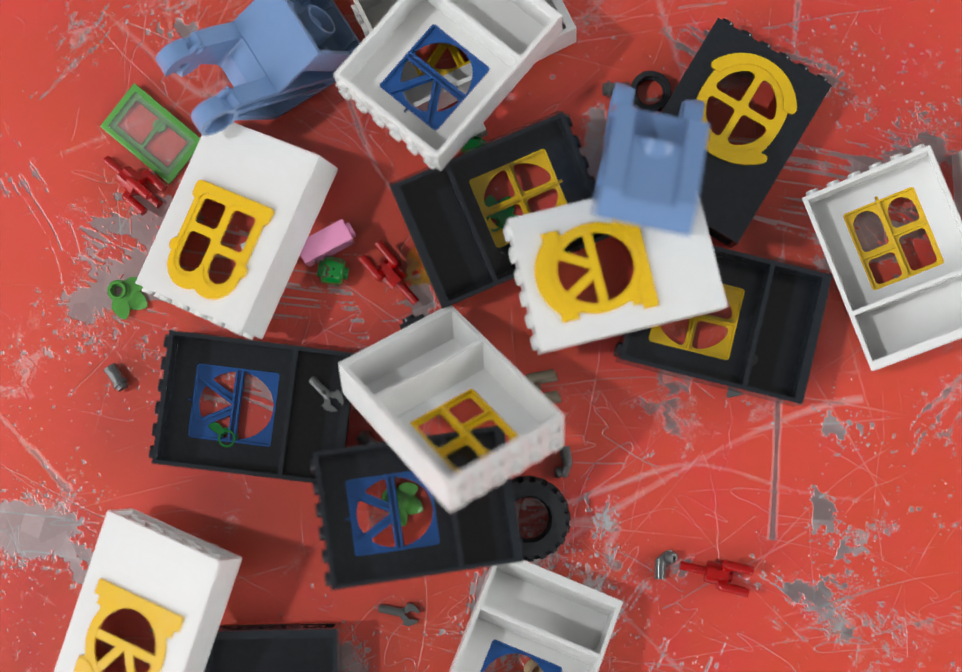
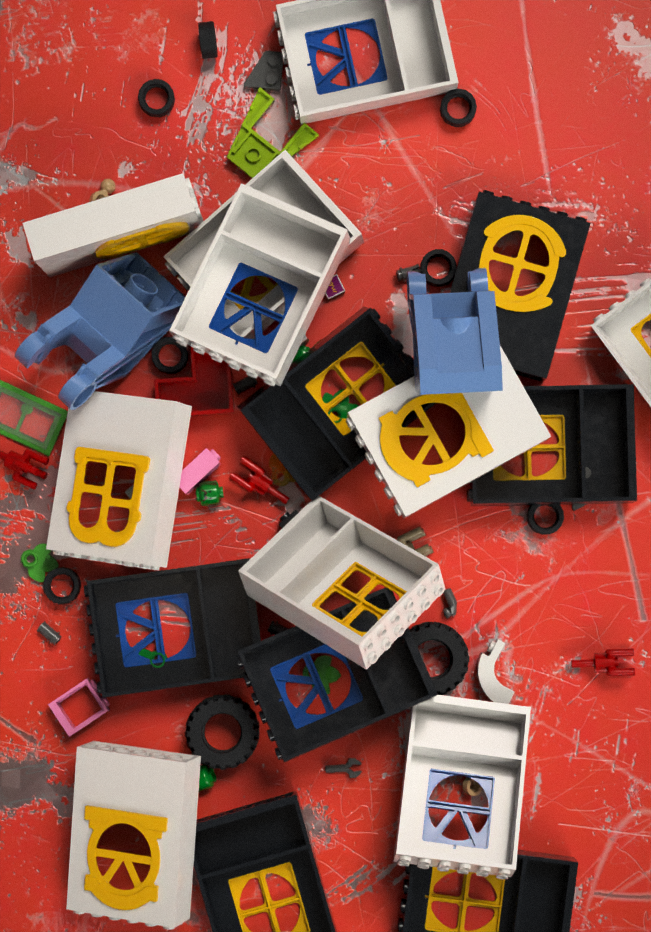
camera: 10 degrees left, 0 degrees up
dark grey bar [309,376,345,412] -> none
dark grey arm [654,550,678,579] -> none
none -> black tyre [43,567,81,604]
none -> bright pink window [48,678,110,737]
none -> black tyre [151,337,188,374]
none -> red piece [154,346,235,417]
none -> black tyre [185,694,260,770]
none -> green head [199,764,216,792]
none -> dark grey pin [233,375,258,395]
none -> magenta tile [325,274,345,300]
none -> white arch [477,639,514,704]
none -> black tyre [527,504,564,535]

